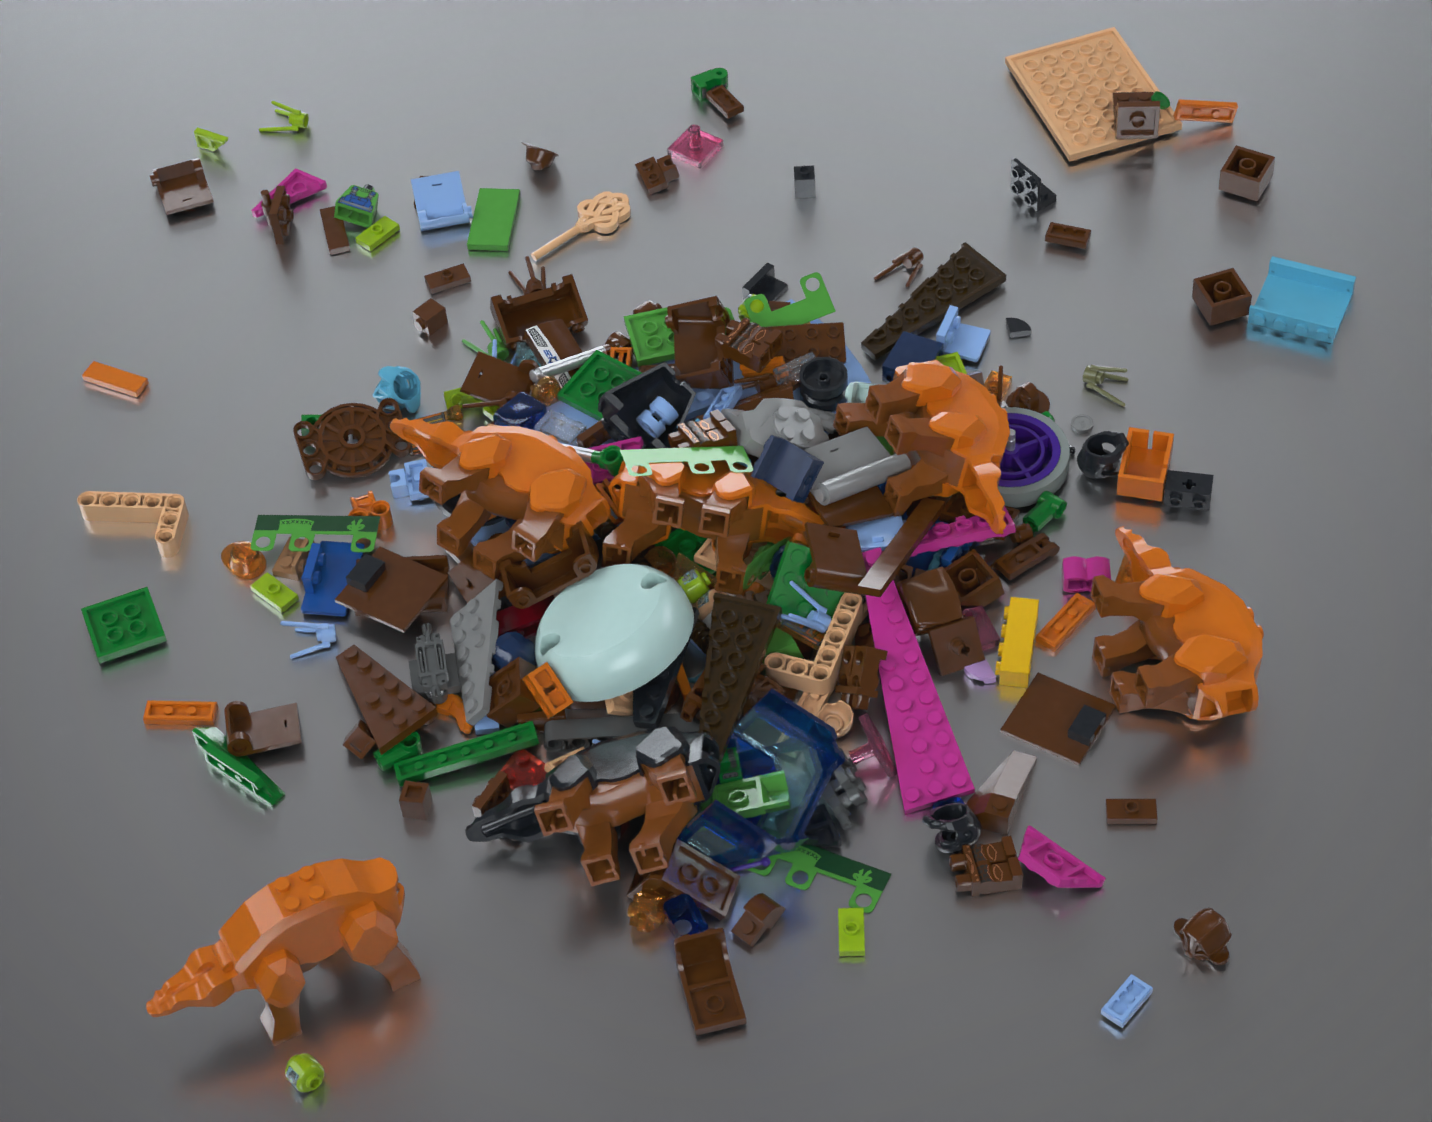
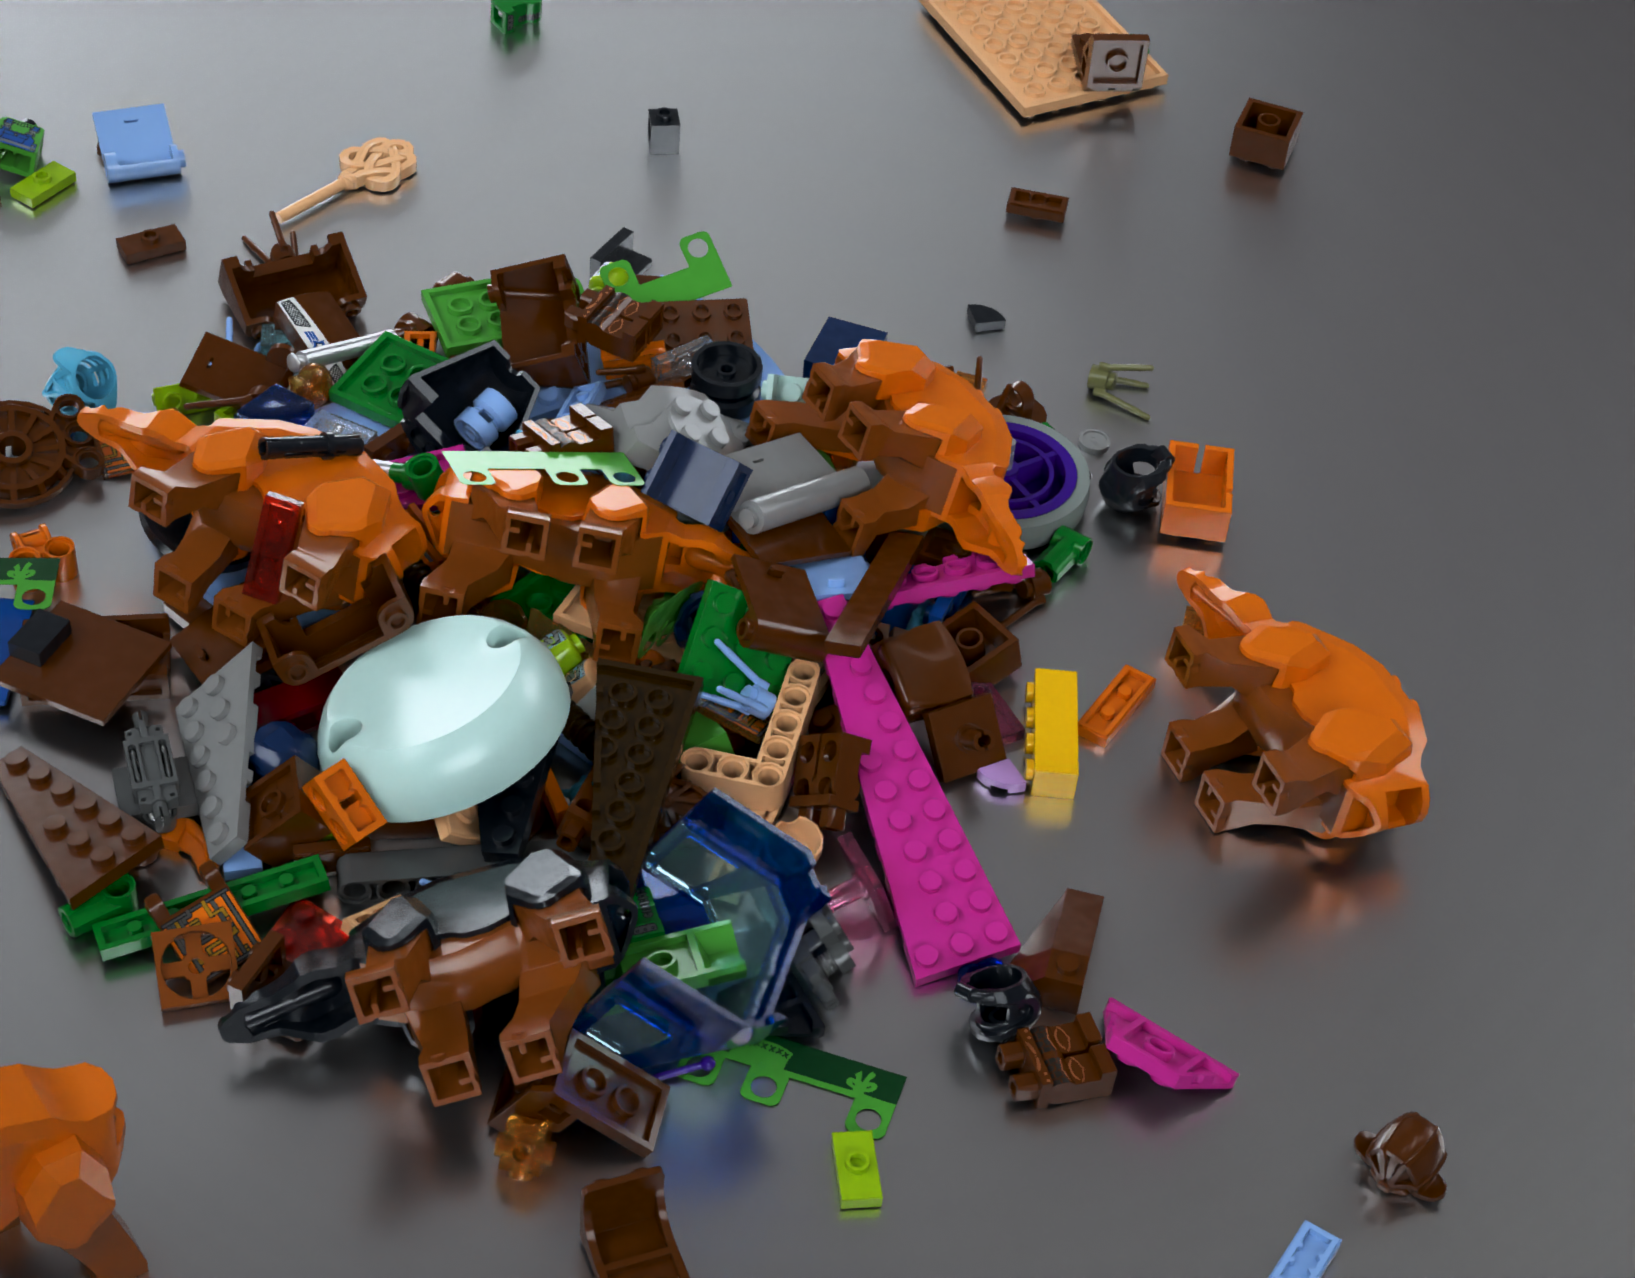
camera: 15 degrees left, 5 degrees down
reddish brown panel [343,719,376,759] -> none
light blue plate [389,459,429,501] -> none
reddish brown panel [399,781,433,820] -> none
reddish brown brick [412,298,448,336] -> none
bright green plant [462,320,509,361] -> none
bright green tile [467,188,521,251] -> none
reddish brown piece [521,142,559,171] -> none
reddish brown plate [635,155,679,195] -> none
clear blue piece [663,894,709,939] -> none
clear pink tile [667,125,724,169] -> none
reddish brown plate [706,85,744,119] -> none
reddish brown brick [731,893,786,948] -> none
dark brown wing [861,242,1007,360] -> none
reddish brown plant [874,247,924,287] -> none
light blue bracket [936,305,991,362] -> none
reddish brown plate [995,532,1060,581] -> none
reddish brown piece [1000,672,1116,766] -> none
black bracket [1010,158,1057,212] -> none
dark pink brick [1062,556,1111,593] -> none
reddish brown plate [1106,799,1158,824] -> none
black brick [1164,470,1214,510] -> none
orange tile [1173,99,1238,123] -> none
reddish brown brick [1192,268,1252,326] -> none
medium azure panel [1248,256,1356,344] -> none
none -> flag [144,860,262,985]
none -> dark orange piece [151,920,238,1012]
none -> clear red plate [242,491,304,605]
none -> black pin [258,432,364,460]

